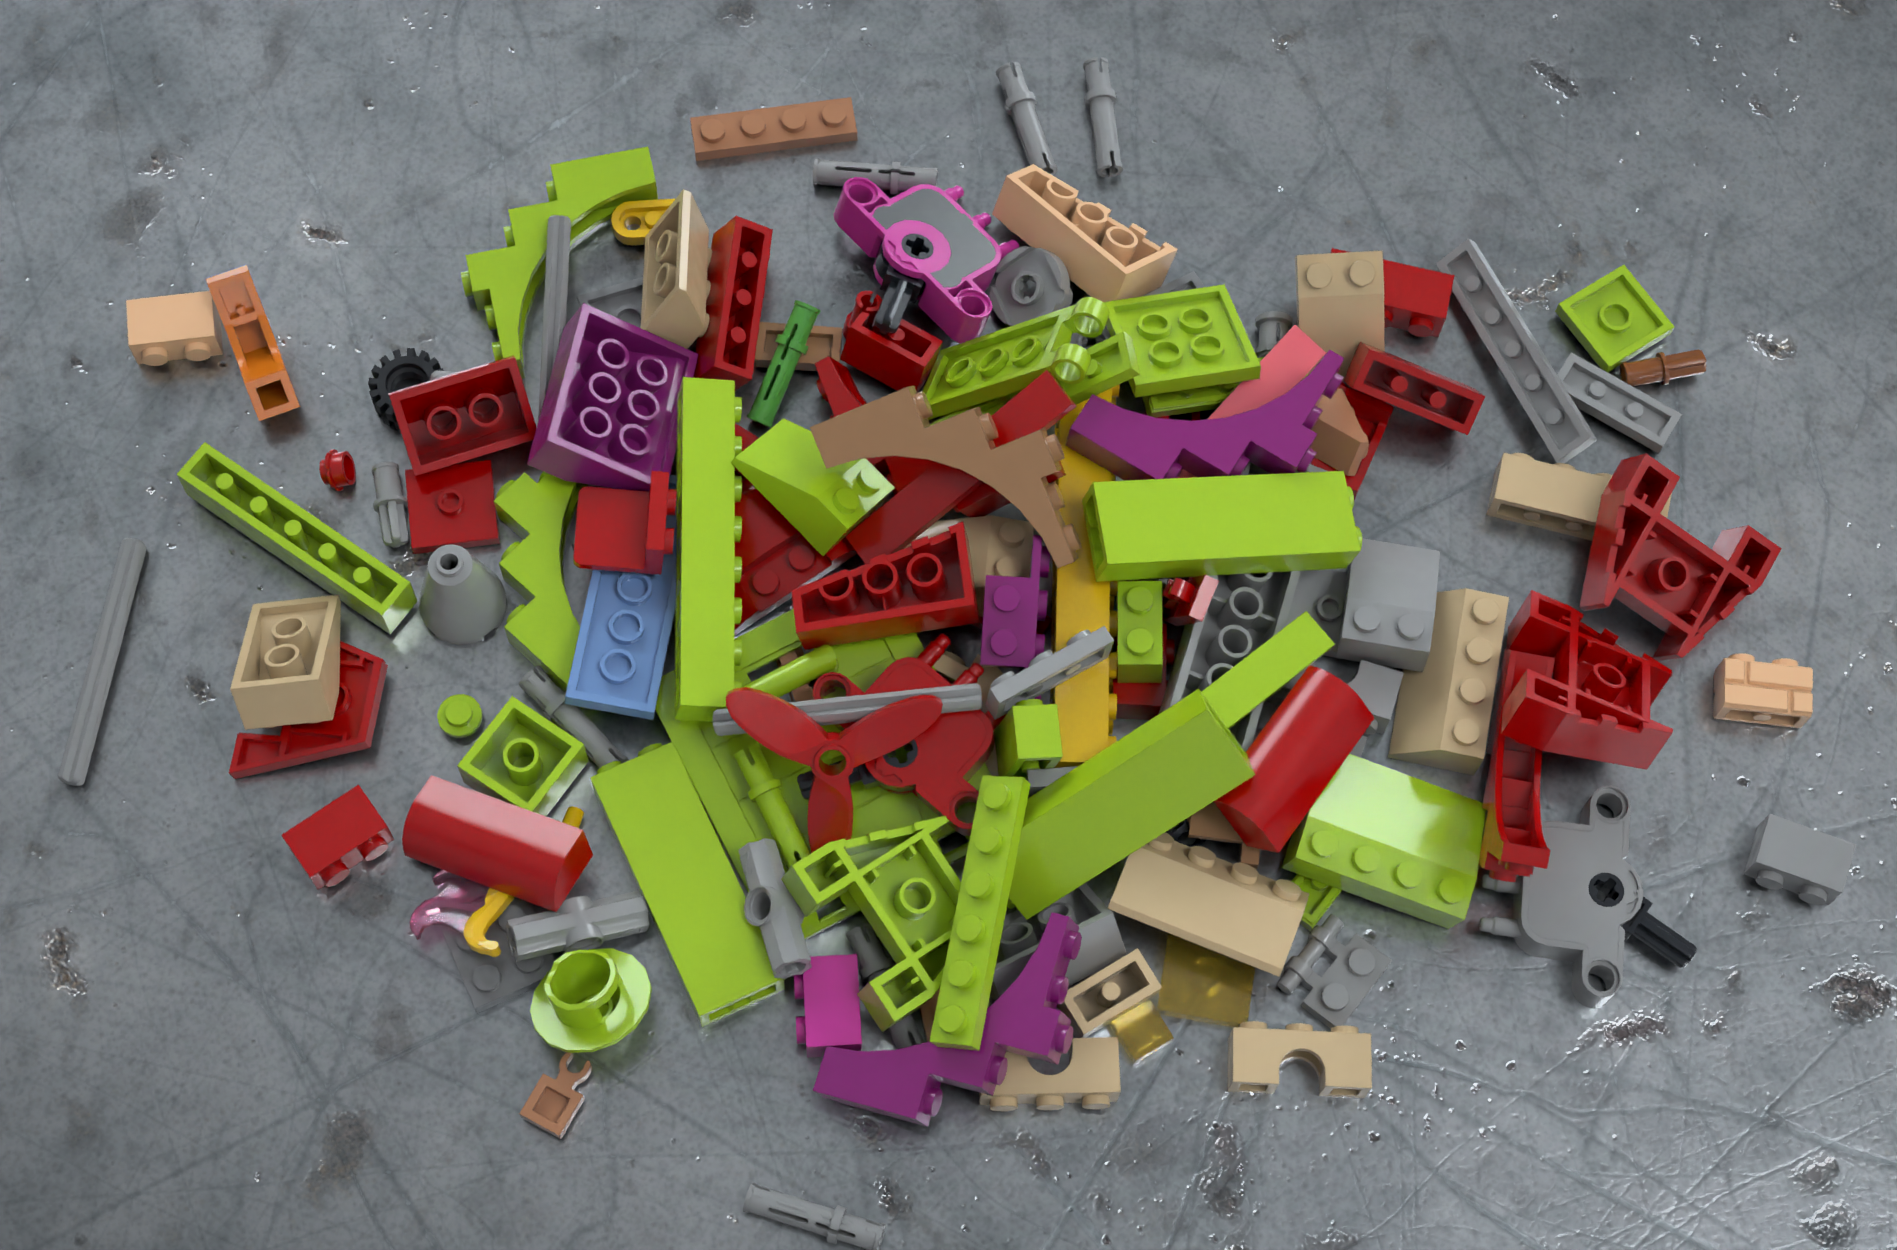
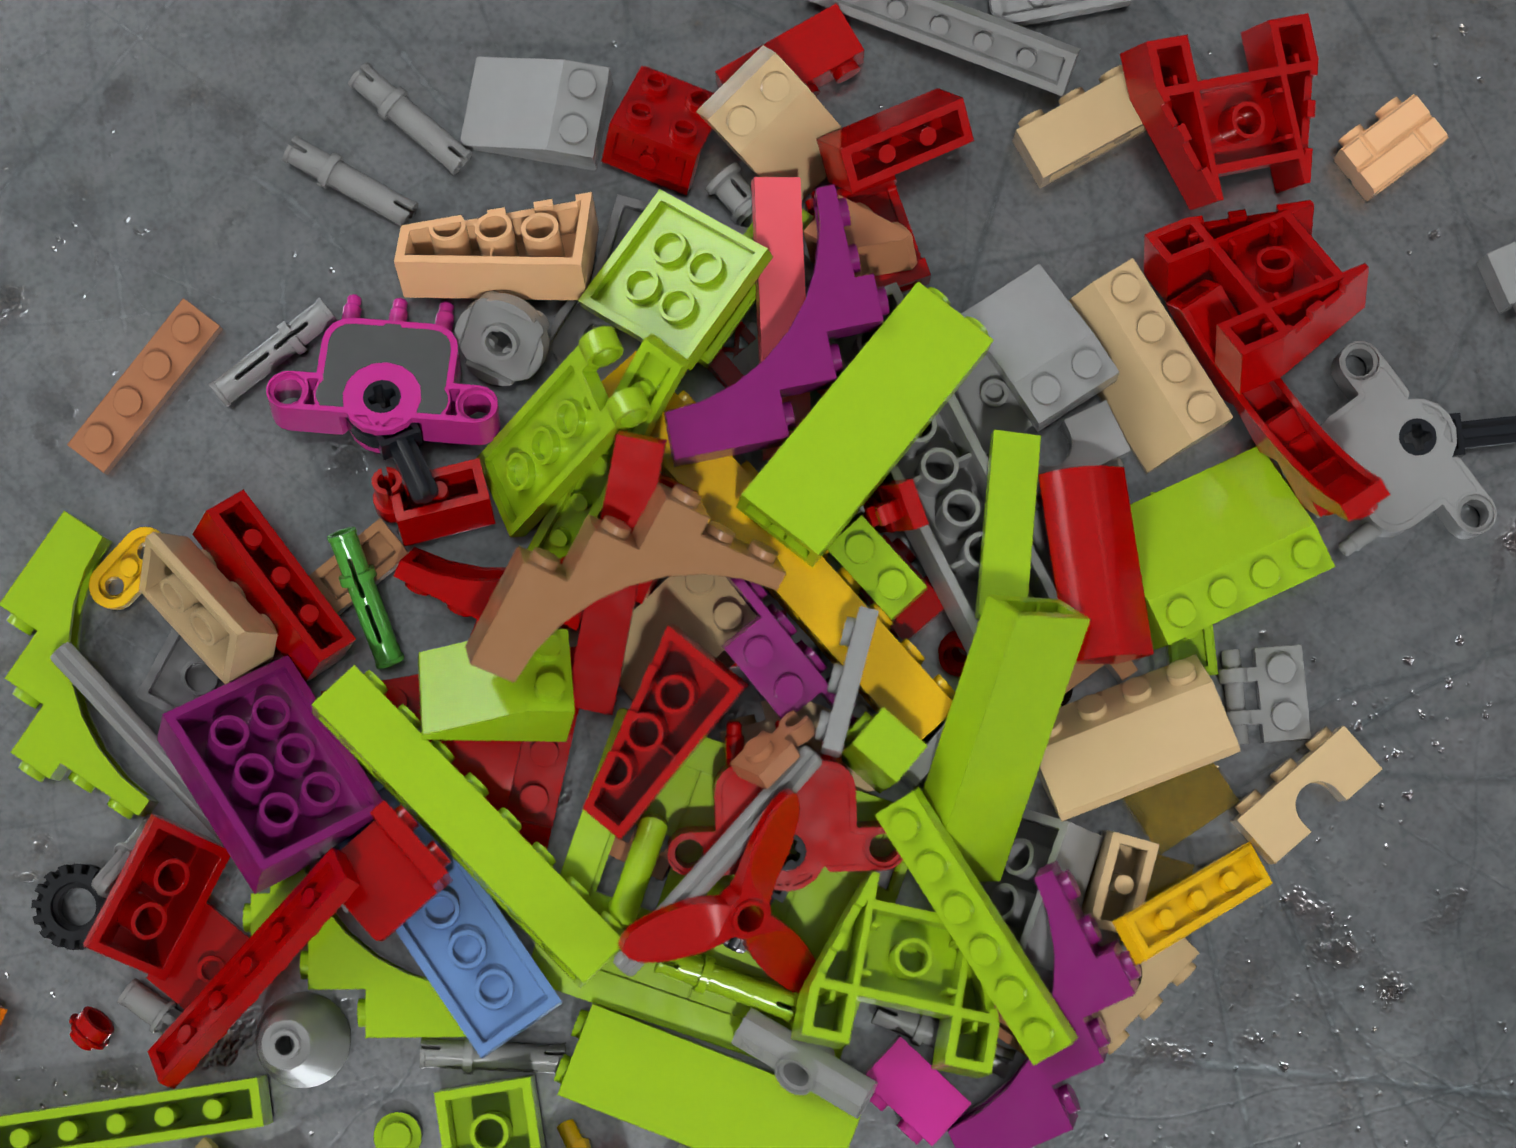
camera: 35 degrees left, 15 degrees up
none -> red plate [148,848,360,1089]
none -> light grey slope [460,57,613,171]
none -> red bracket [601,66,714,196]
none -> nougat plate [730,710,816,789]
none -> yellow tile [1112,842,1273,965]

